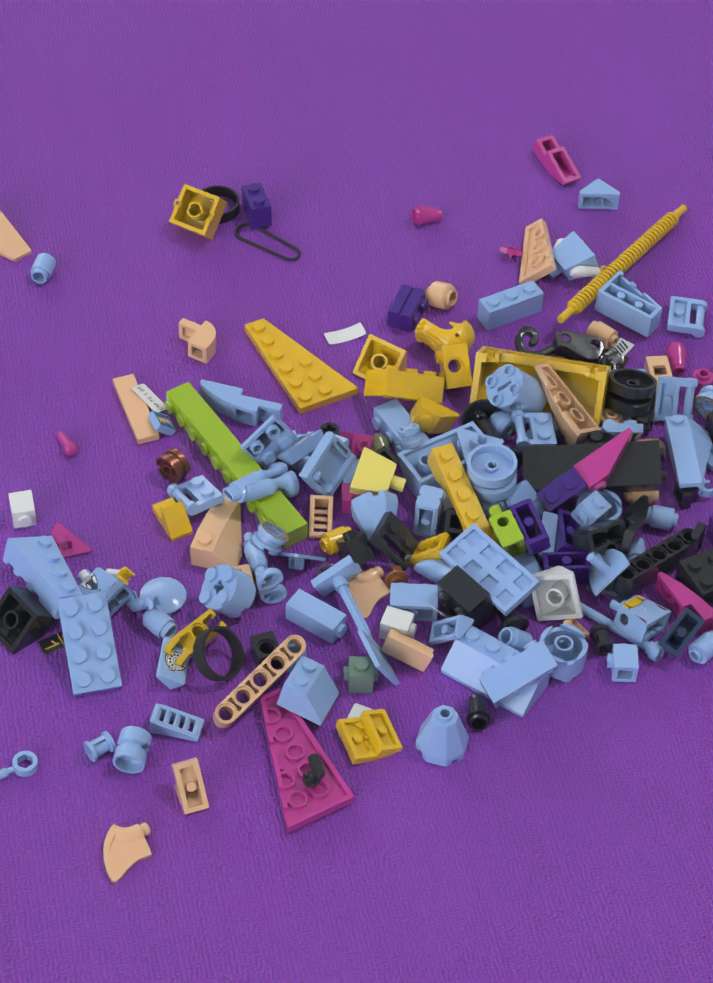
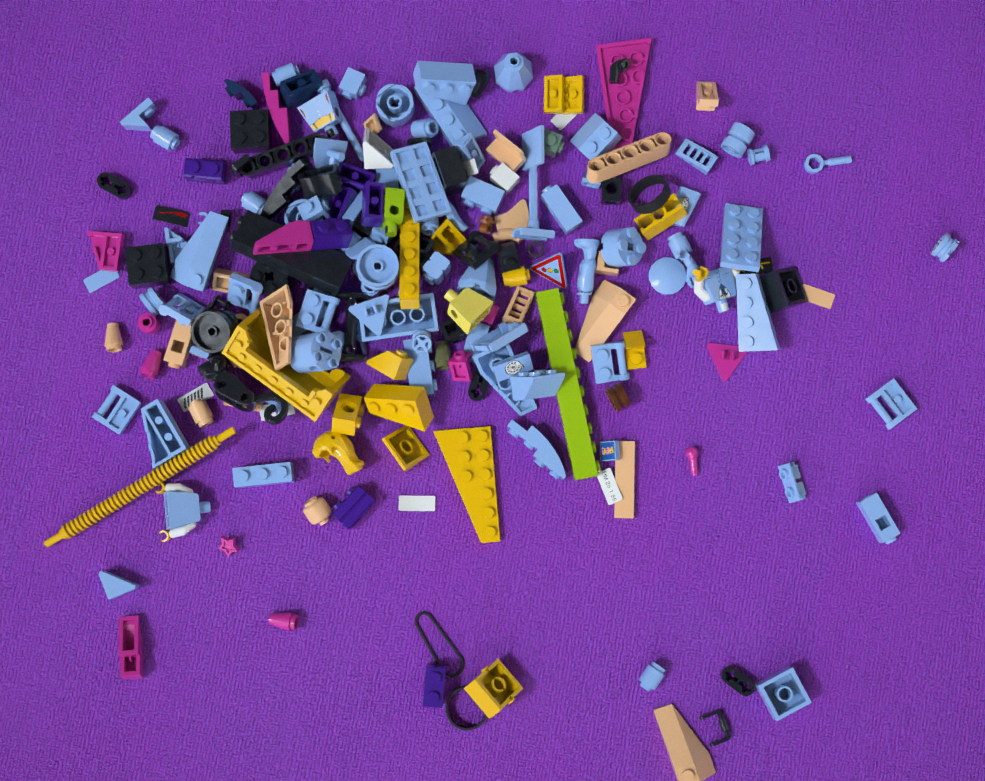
camera: 155 degrees left, 35 degrees up
white brick [8,490,37,528] -> none
light nougat arm [103,822,152,883] -> none
light nougat brick [178,318,216,364] -> none
light blue piece [222,462,299,503] -> none
light blue wheel [252,521,289,555] -> none
light nougat wing [519,218,556,284] -> none
black bush [589,624,614,656] -> none

